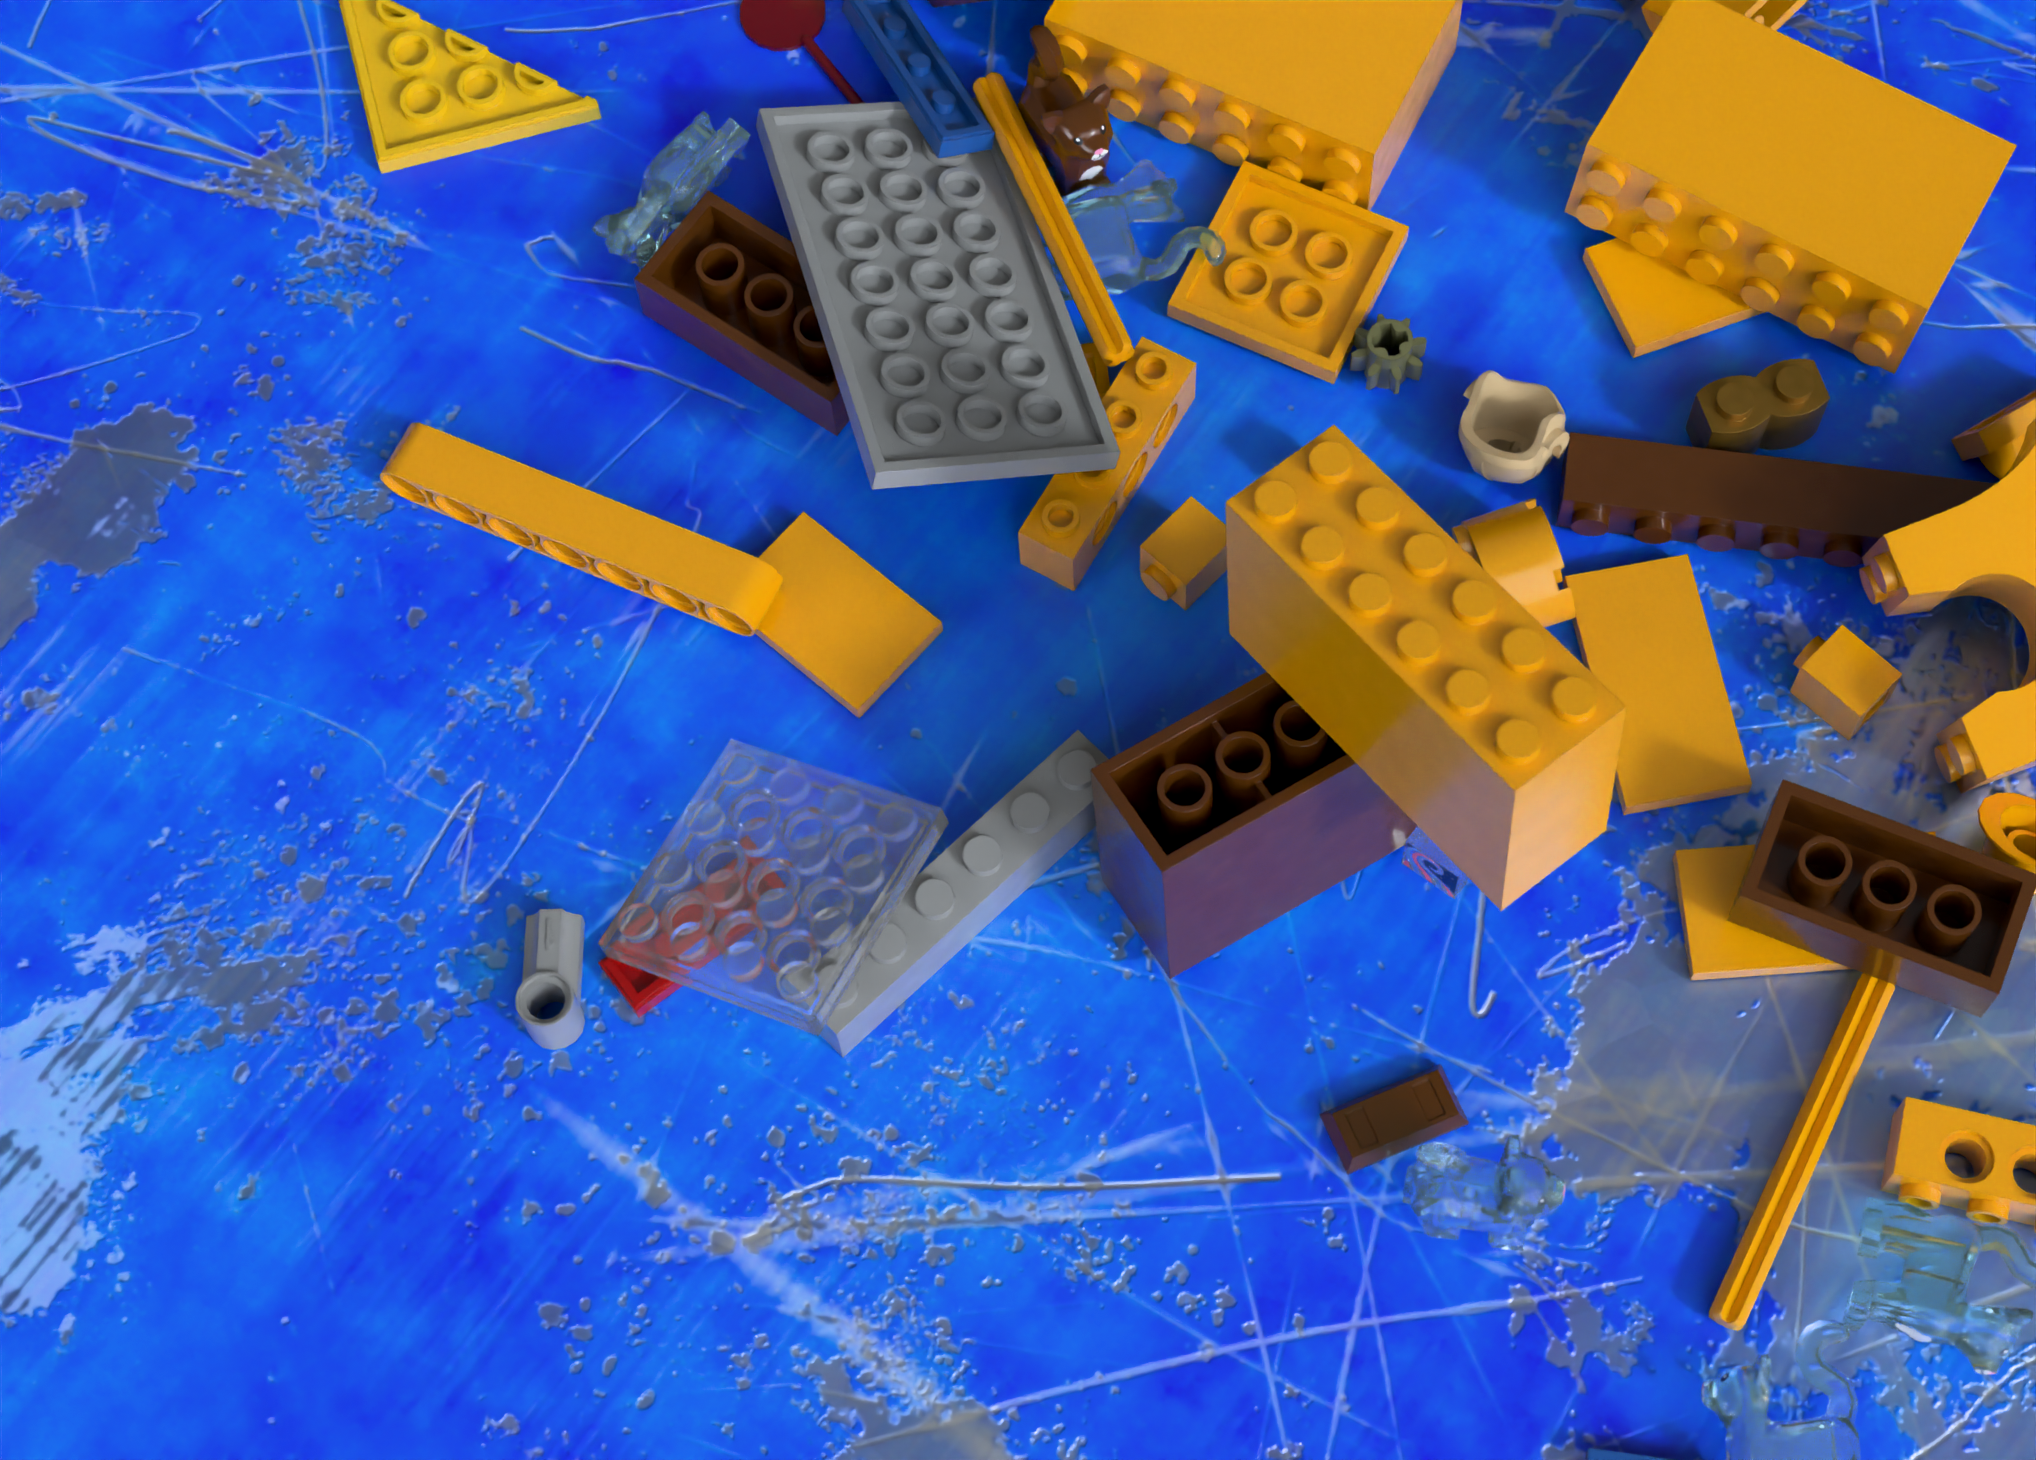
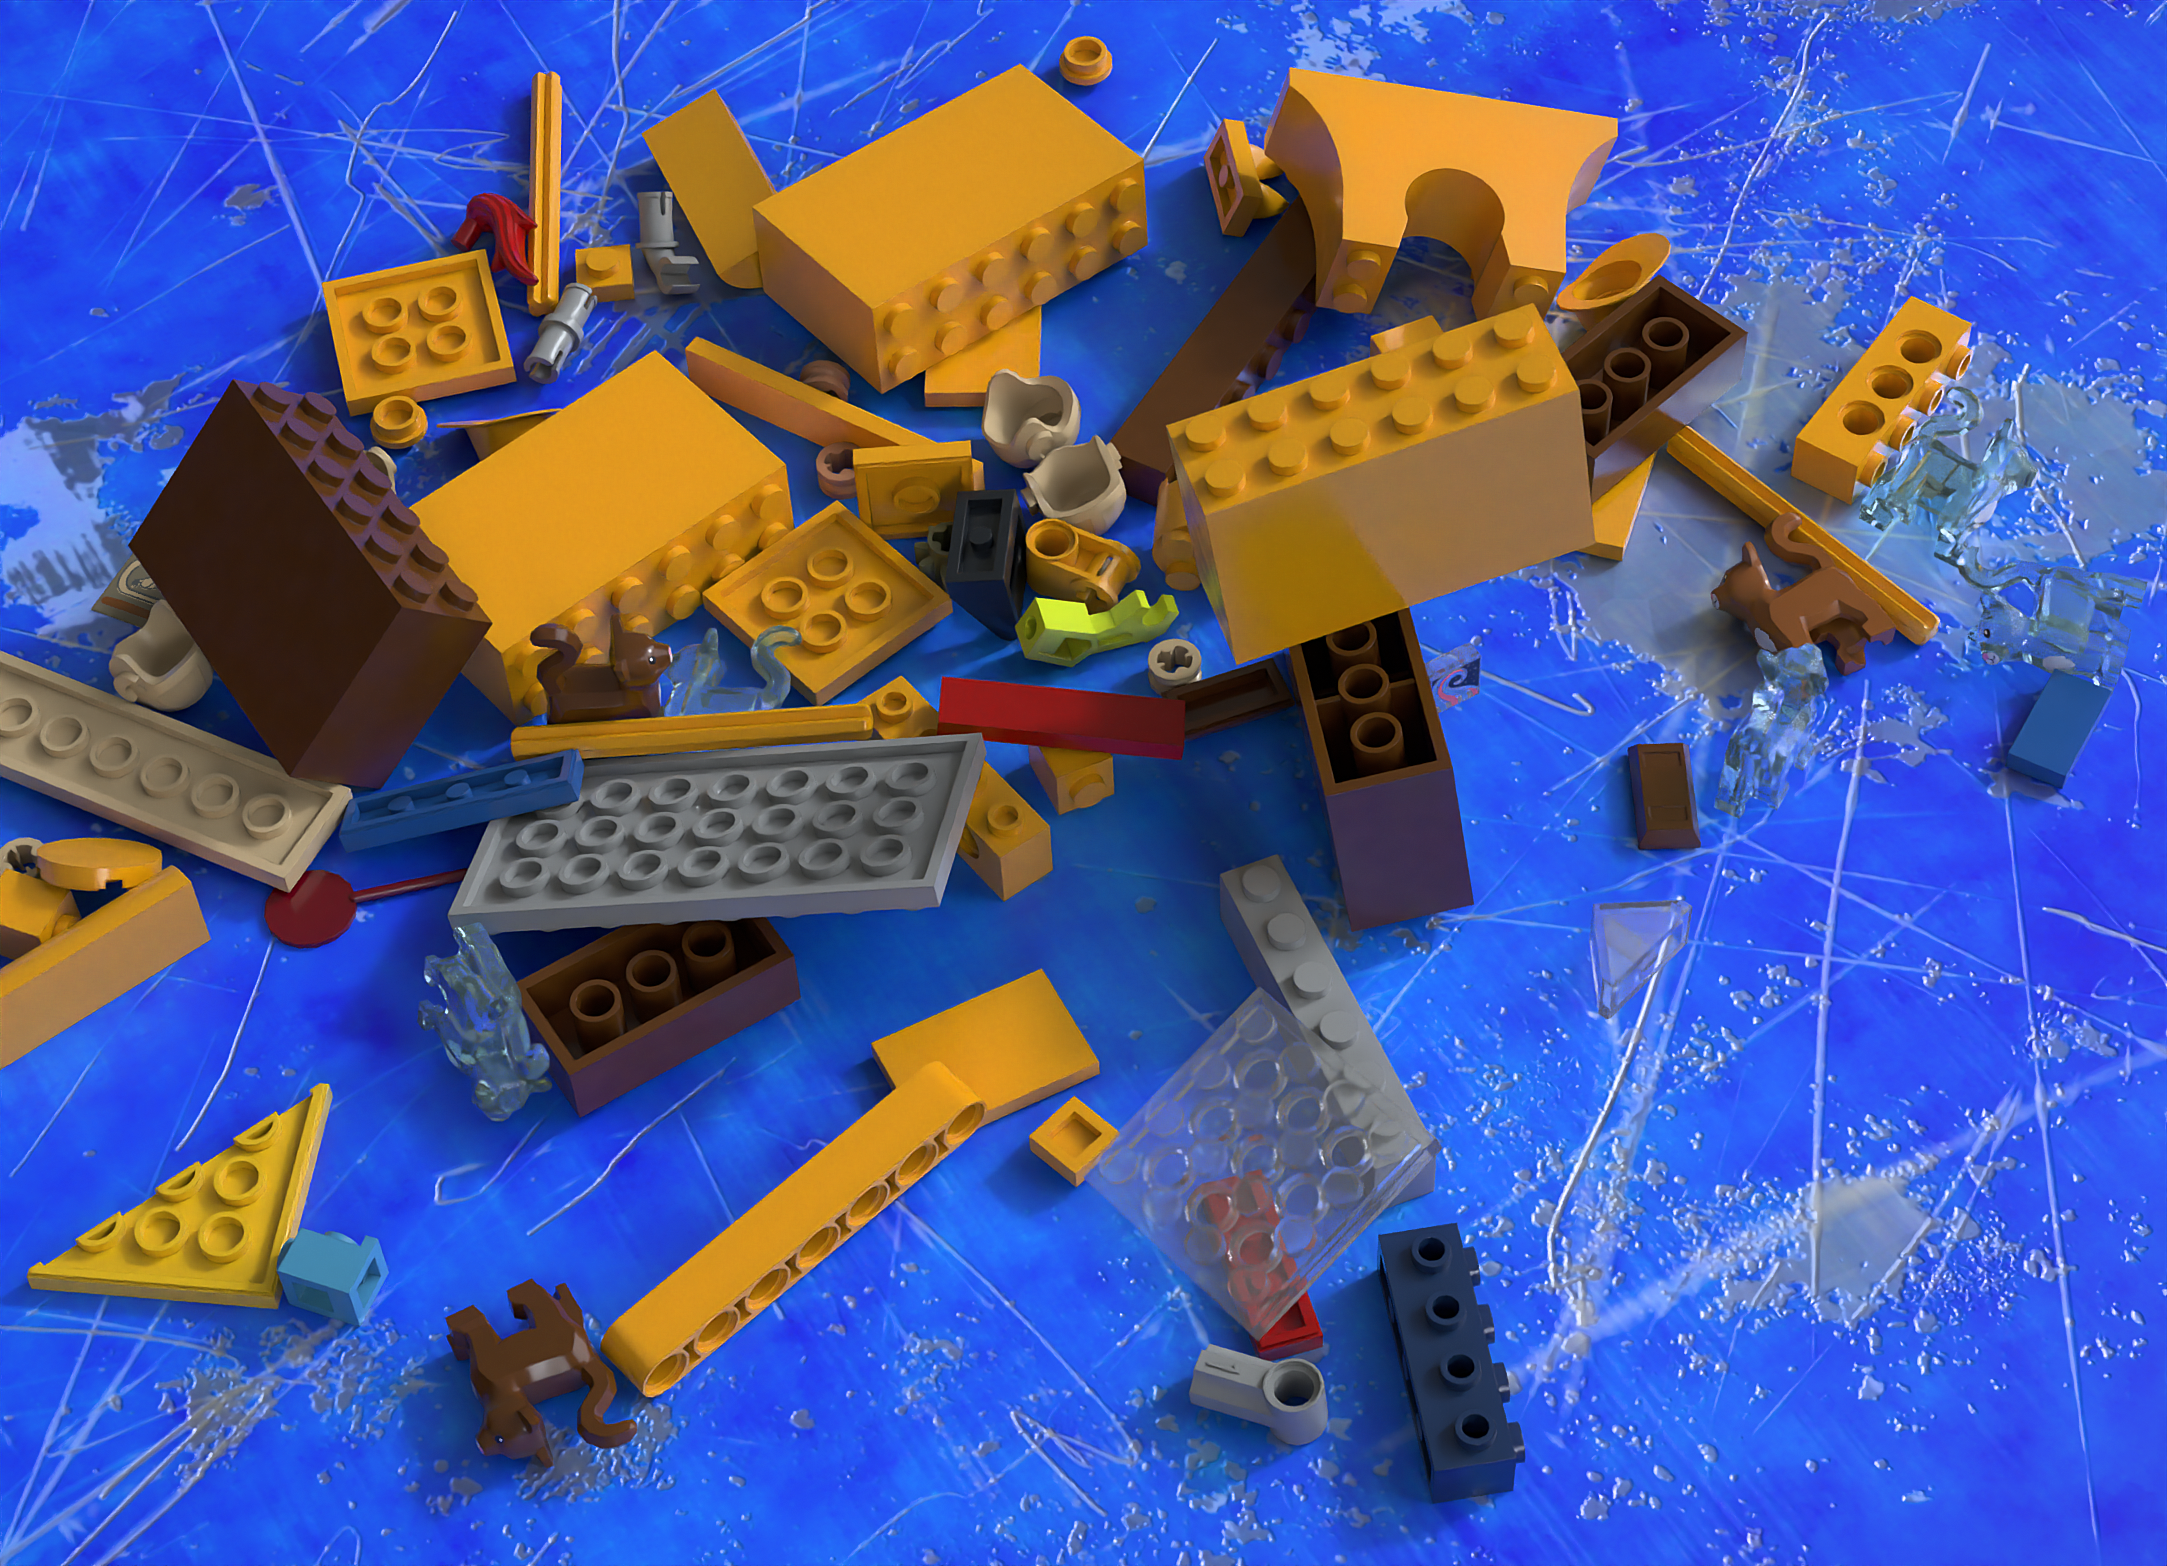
camera: 70 degrees left, 15 degrees down
pearl gold brick [1685,359,1830,454] -> none
none -> dark azure brick [276,1228,389,1327]
none -> reddish brown animal [445,1278,637,1469]
none -> light orange tile [685,337,985,491]
none -> nougat bush [799,360,851,403]
none -> nougat bush [816,442,861,500]
none -> light orange tile [853,440,975,540]
none -> red tile [937,676,1185,760]
none -> black tile [945,489,1027,641]
none -> tan cap [981,369,1081,468]
none -> light orange piece [1026,518,1141,615]
none -> light orange plate [1029,1096,1122,1188]
none -> dark blue brick [1377,1223,1525,1504]
none -> clear slope [1589,900,1693,1021]
none -> dark orange animal [1711,512,1896,694]

